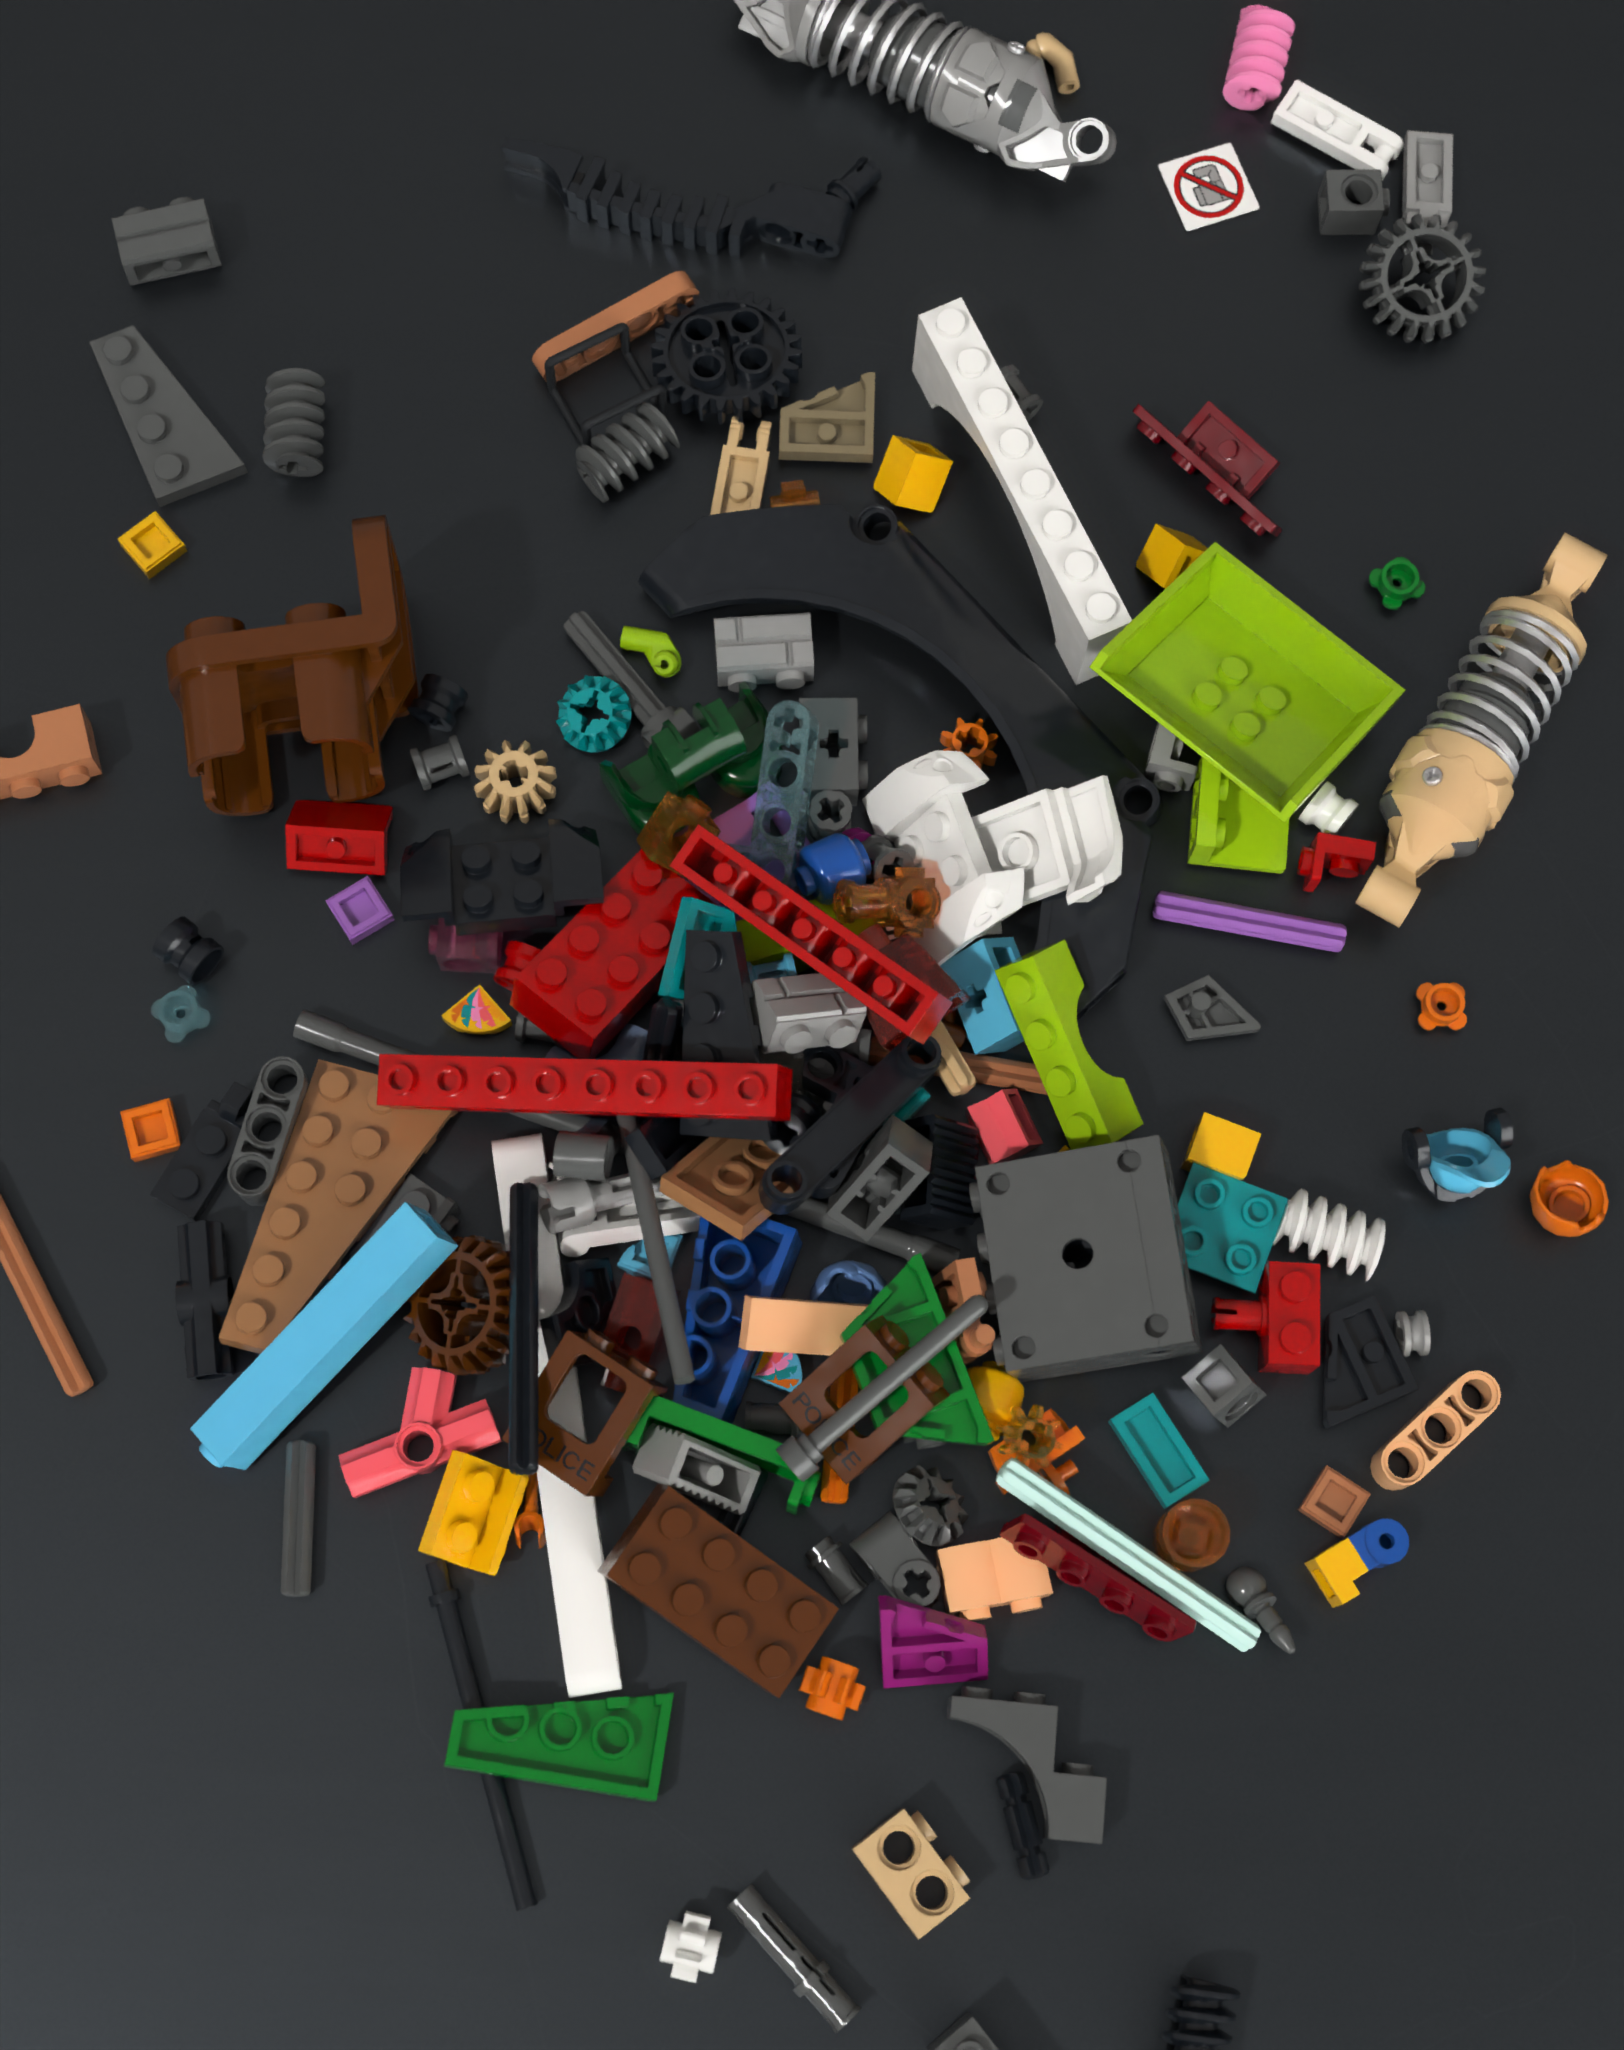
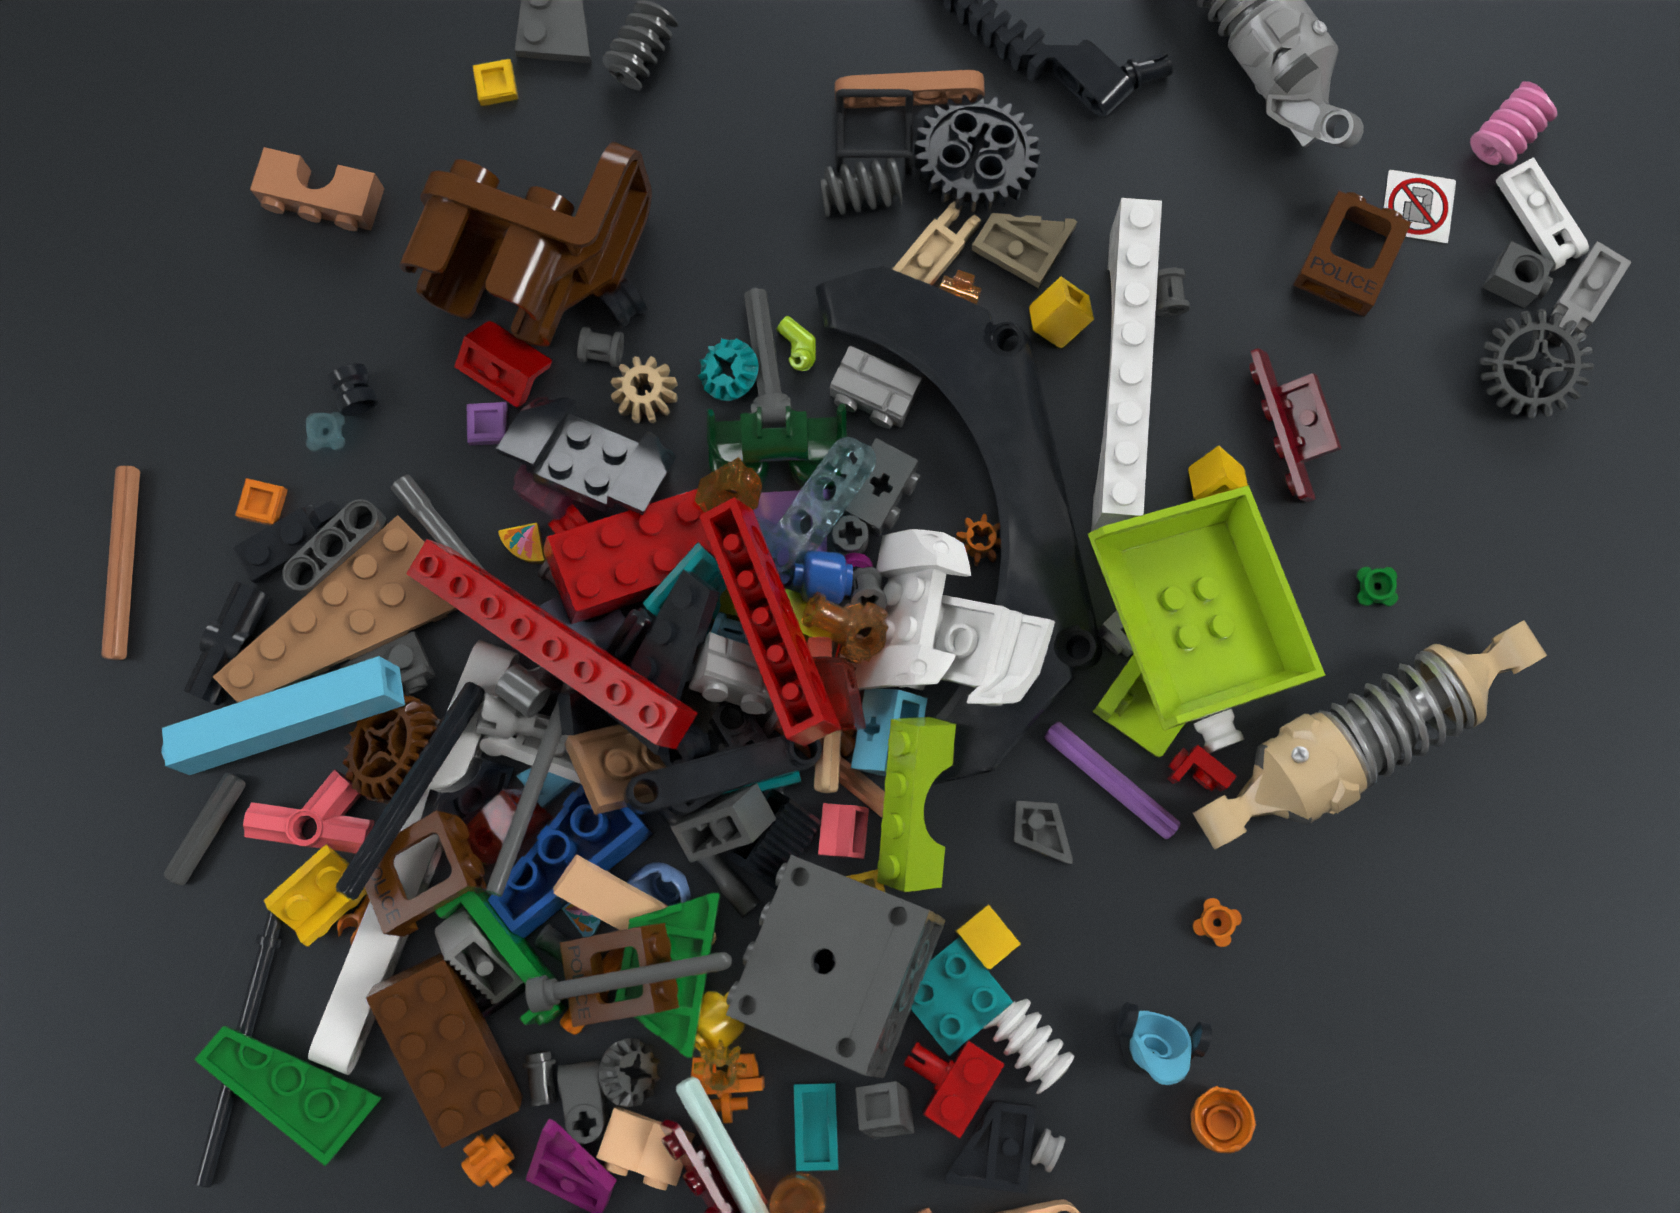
camera: 40 degrees right, 5 degrees up
nougat plate [931,1257,995,1366] -> none
tan arm [1025,32,1080,94] -> none
none -> reddish brown window [1293,191,1412,317]

